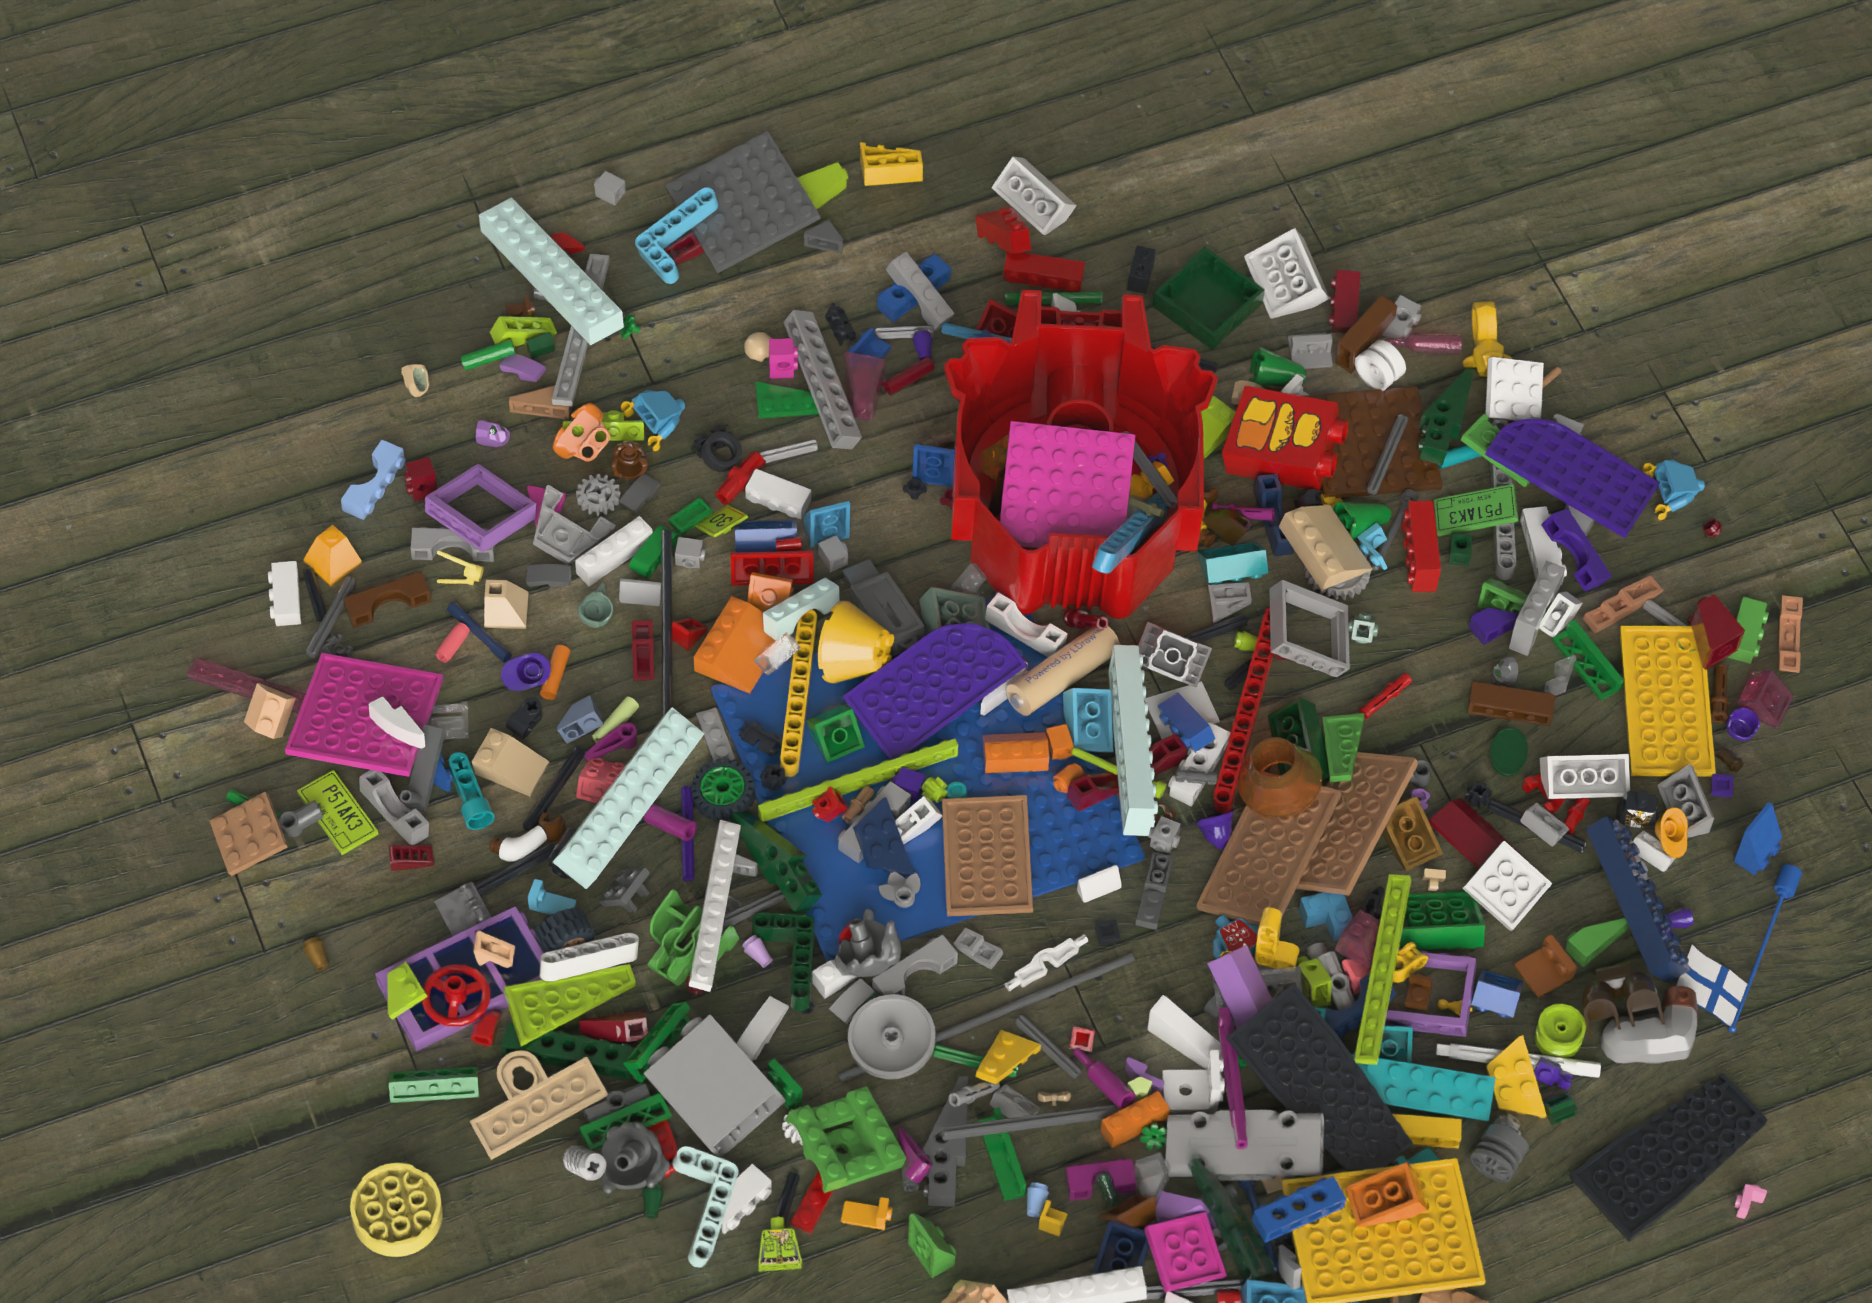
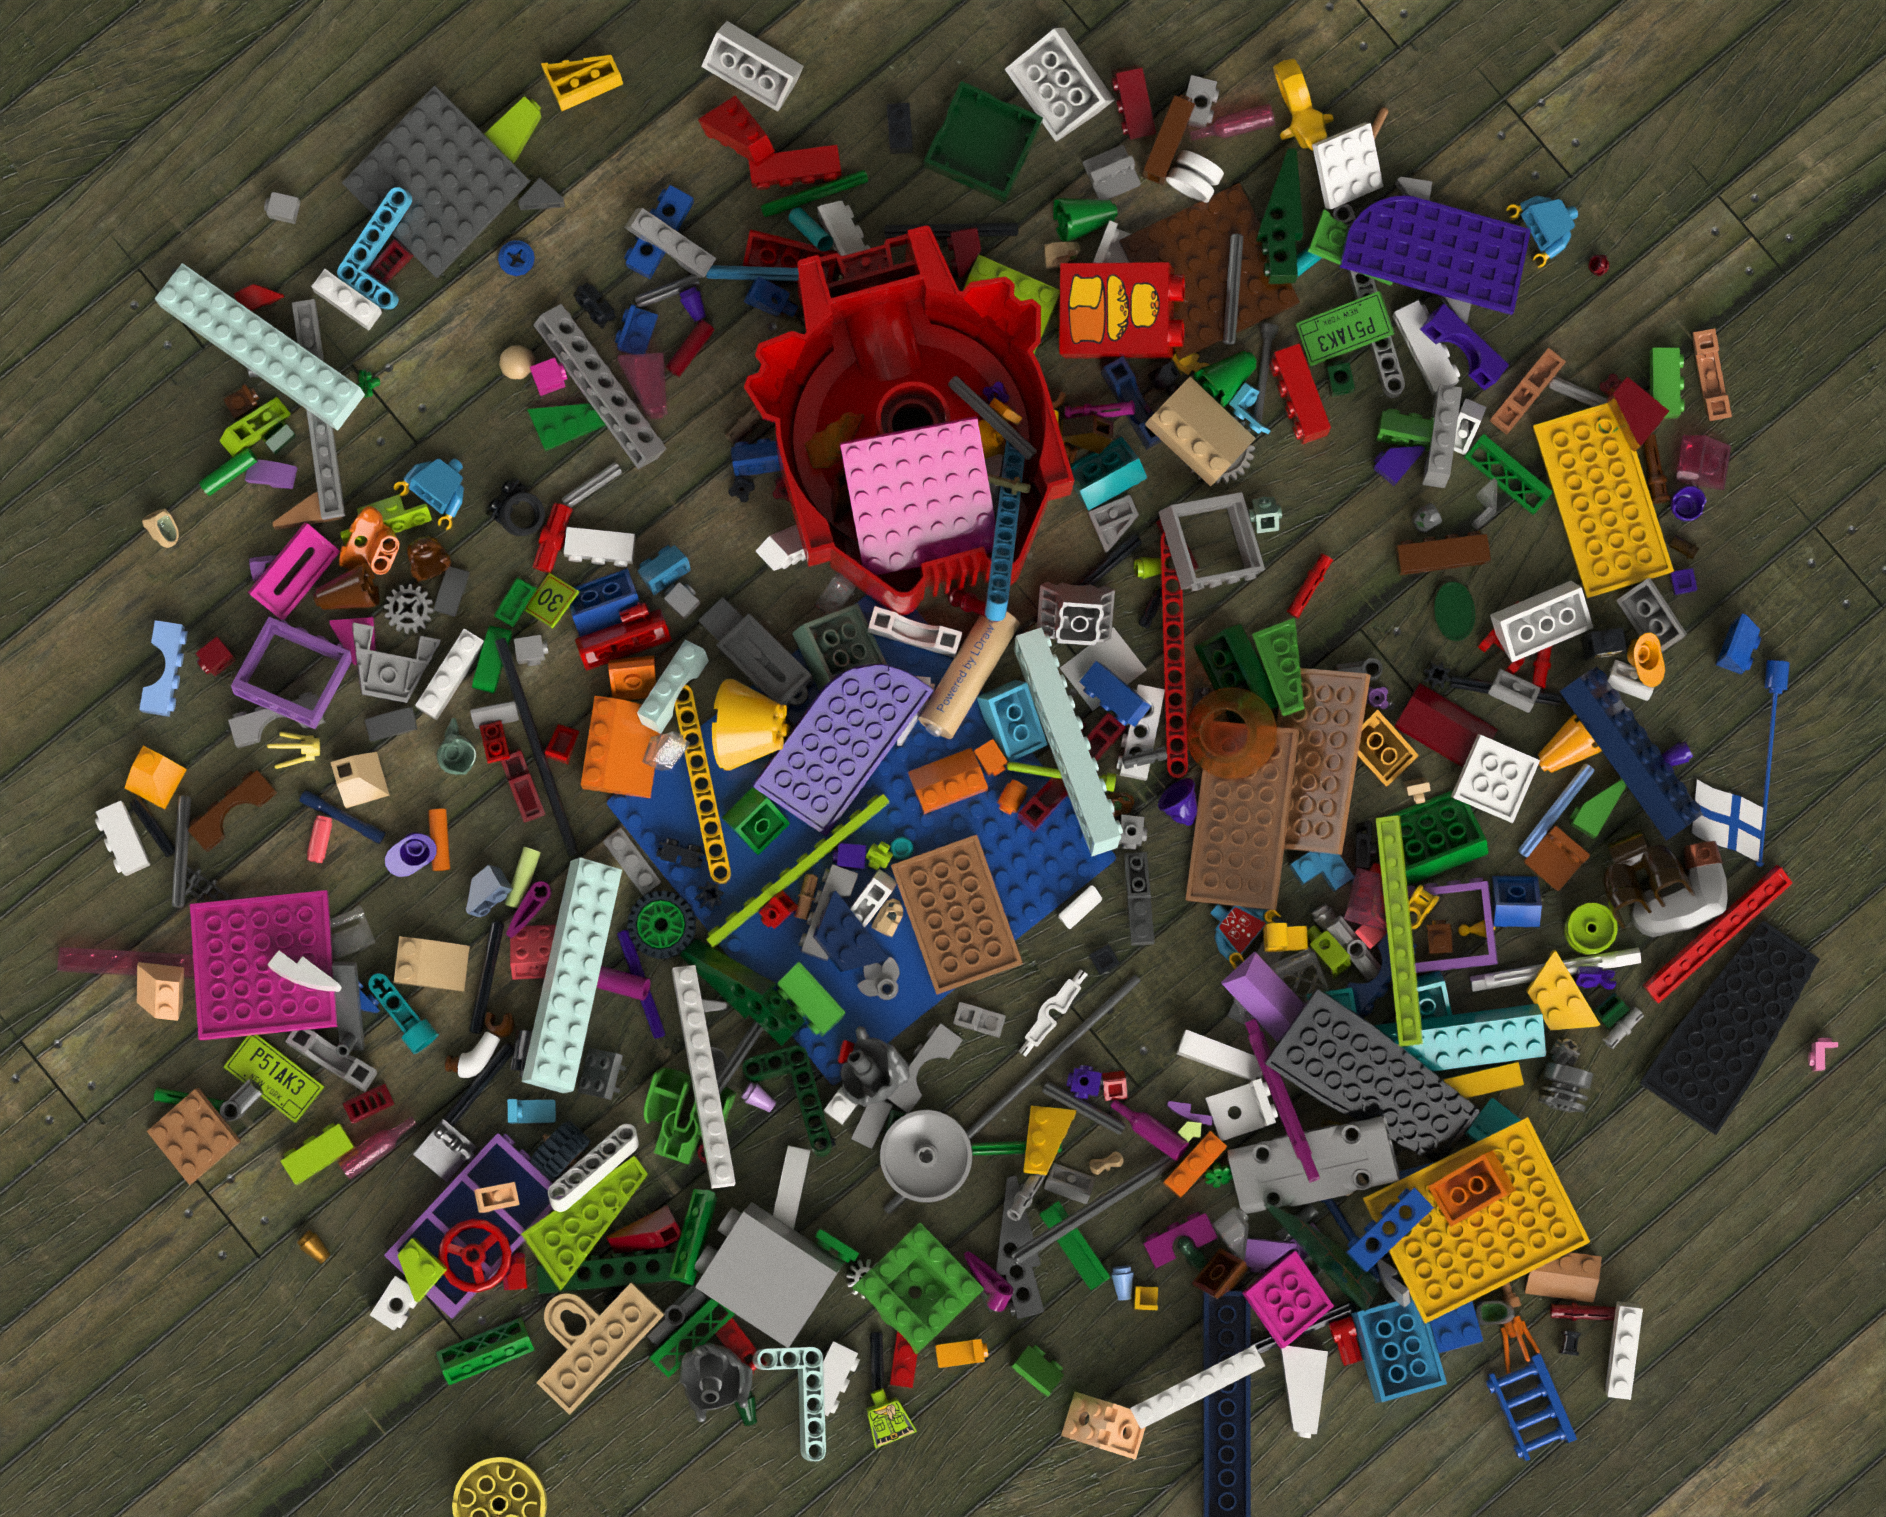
camera: 20 degrees left, 25 degrees up
black piece [506,697,543,739] -> none
light grey piece [563,1145,606,1181] -> none
none -> dark pink piece [247,522,341,620]
none -> lime brick [281,1123,356,1185]
none -> white brick [311,269,382,331]
none -> reddish brown cone [314,563,380,610]
none -> clear pink piece [337,1116,417,1180]
none -> white brick [370,1276,418,1330]
none -> red slope [479,721,510,764]
none -> blue gear [498,240,535,277]
none -> white brick [756,525,806,571]
none -> bright green slope [776,962,846,1037]
none -> tan rock [871,898,903,938]
none -> dark purple brick [1067,1065,1102,1099]
none -> light blue axle [1518,764,1594,857]
none -> light orange cone [1538,714,1602,773]
none -> light grey pin [1602,1006,1644,1049]
none -> red plate [1643,865,1792,1004]

